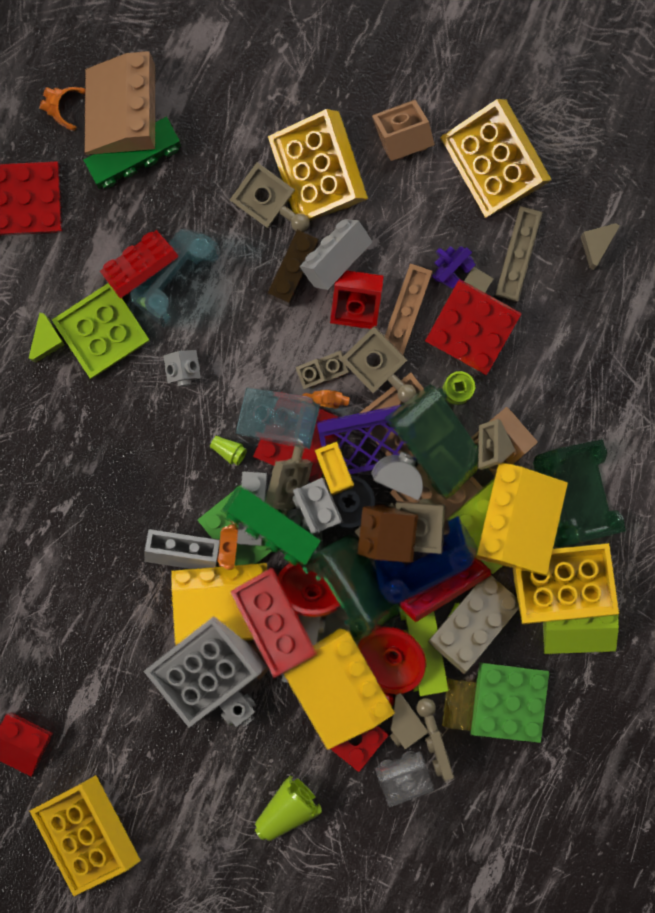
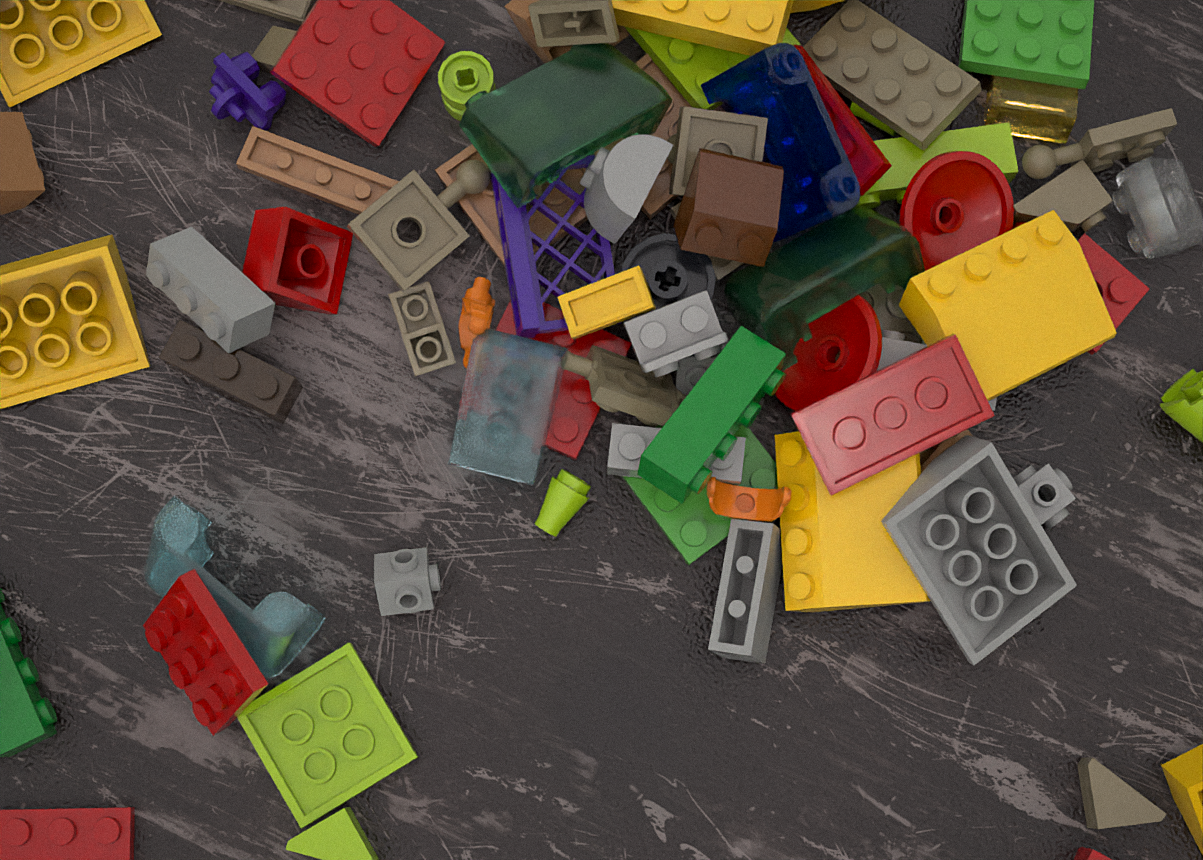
camera: 85 degrees left, 5 degrees down
dark tan plate [230,162,310,232] -> none
none -> dark tan slope [1077,757,1166,829]

